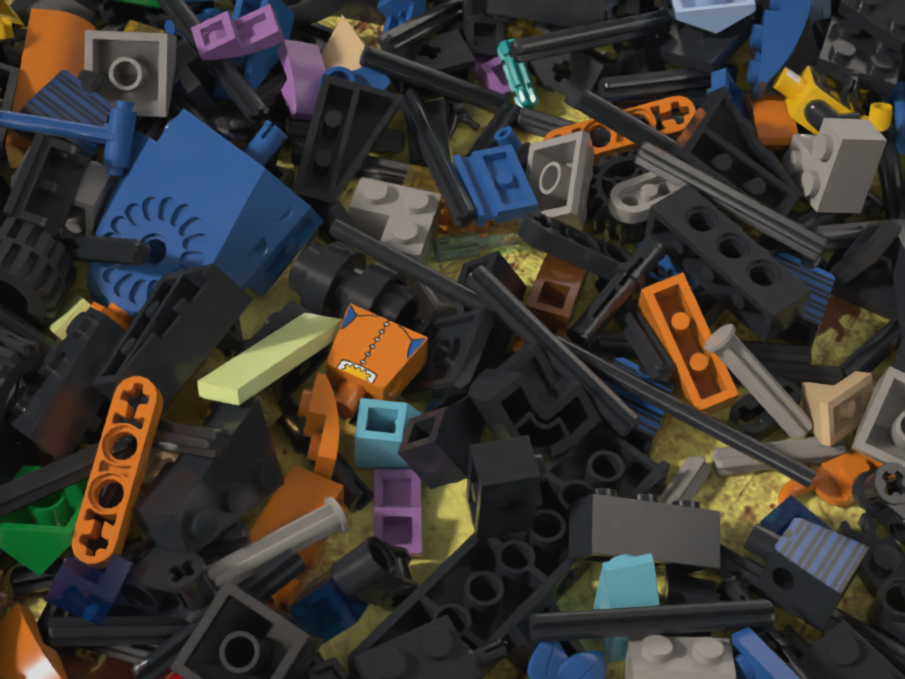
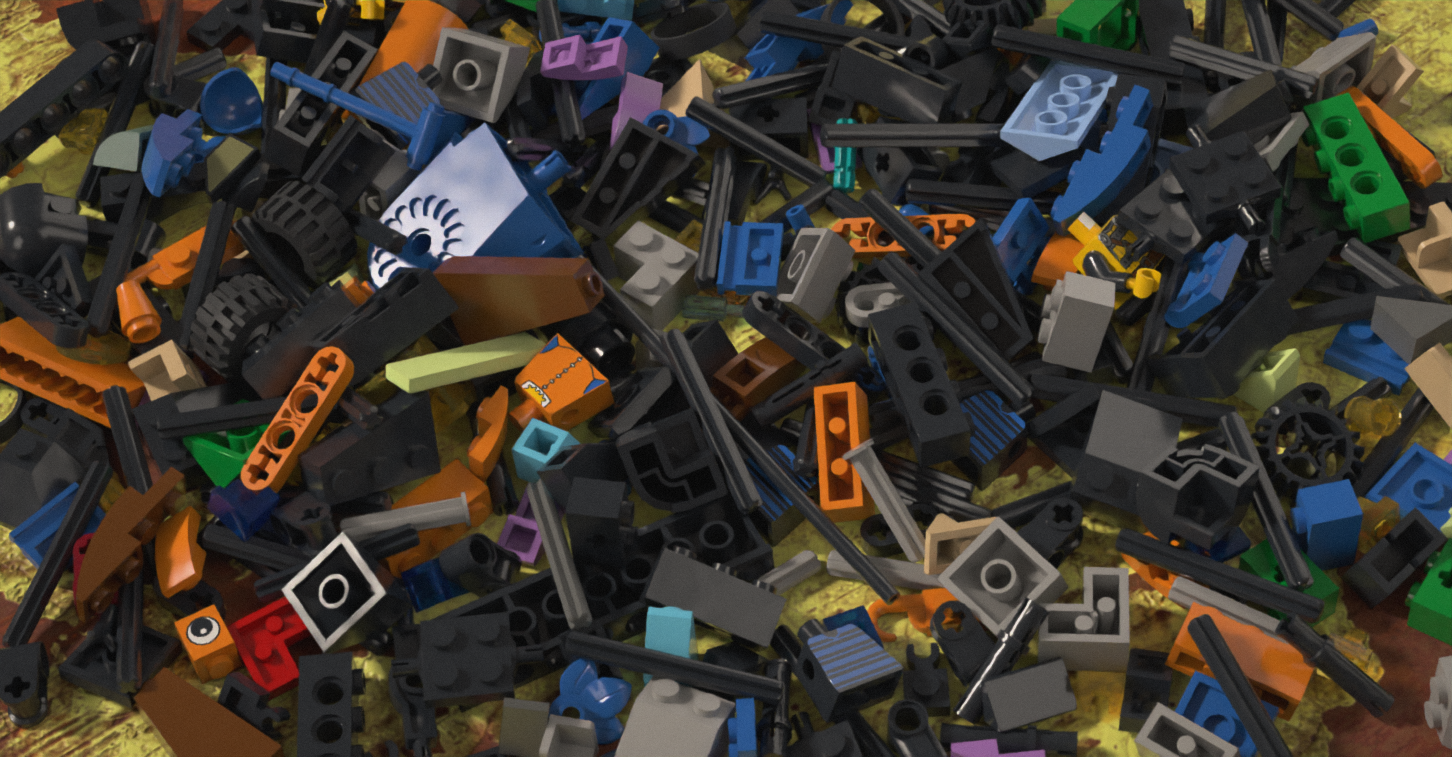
camera: 30 degrees right, 0 degrees up
none -> reddish brown slope [433,256,605,346]
none -> dark grey axle [526,479,592,631]

